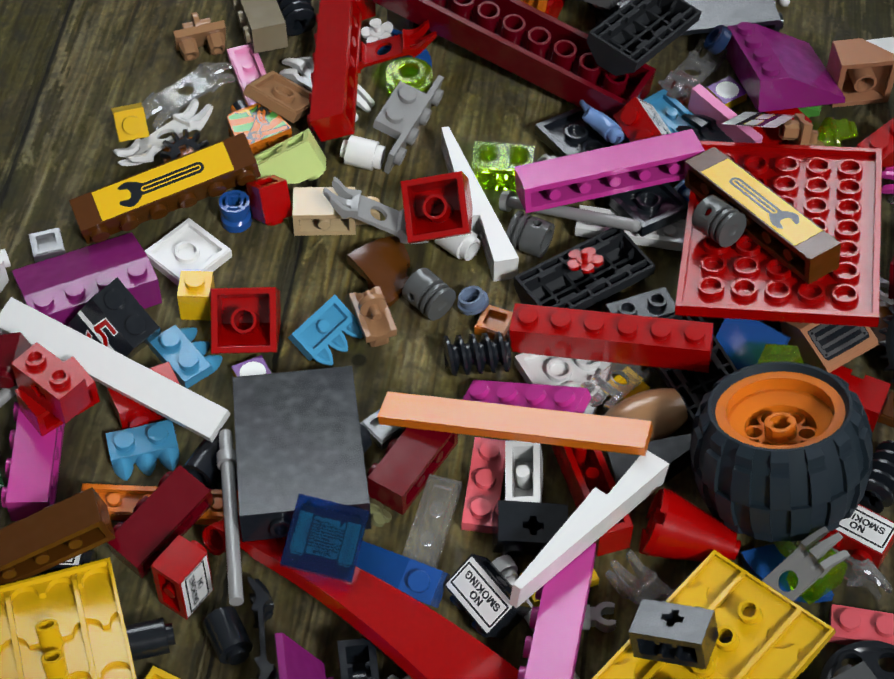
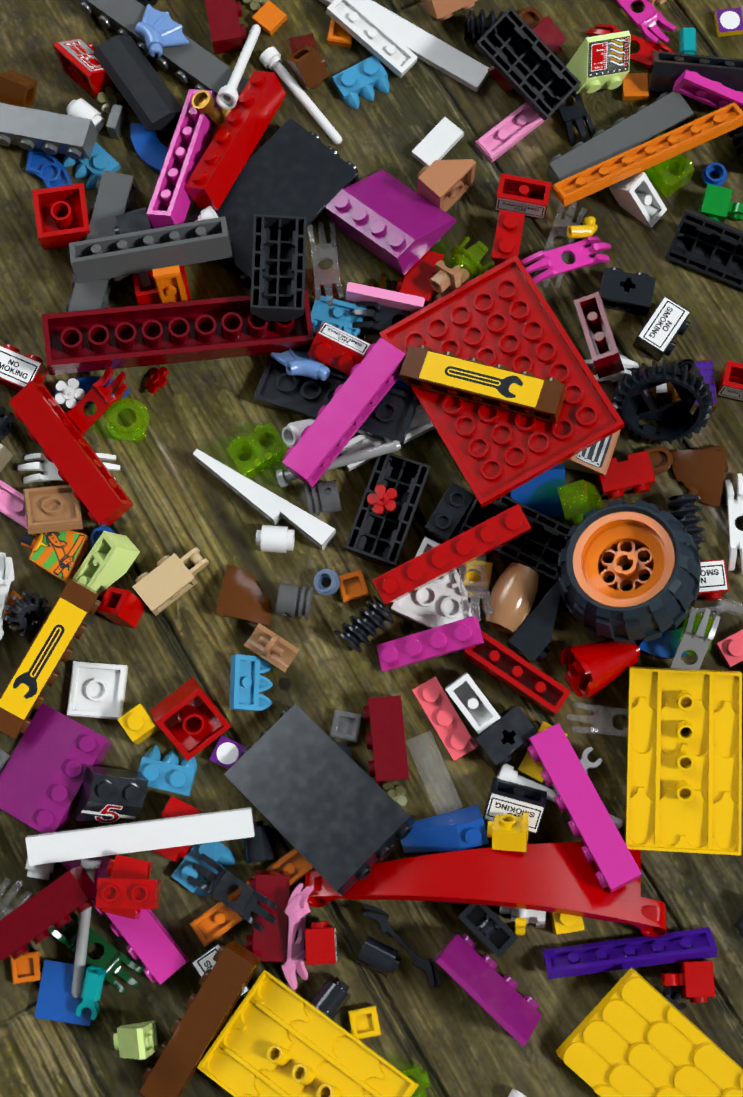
camera: 35 degrees left, 25 degrees up
light grey bar [216,429,244,606] -> none
blue wheel [219,190,252,233] -> none
clear blue tile [280,493,370,583] -> none
light grey piece [323,177,429,244] -> none
white brick [340,135,386,171] -> none
light grey bracket [373,75,444,174] -> none
tile [377,391,653,456] -> none
red slope [400,171,473,244] -> none
white slope [509,450,669,608] -> none
brick [628,599,718,669] -> none
dark grey piece [692,195,747,247] -> none
dark blue tile [704,25,732,55] -> none
tile [707,76,748,108] -> none
sticker [722,112,794,128] -> none
none -> red plant [143,367,169,394]
none -> black piece [186,853,277,932]
none -> bright pink piece [282,883,314,990]
none -> yellow brick [487,812,529,852]

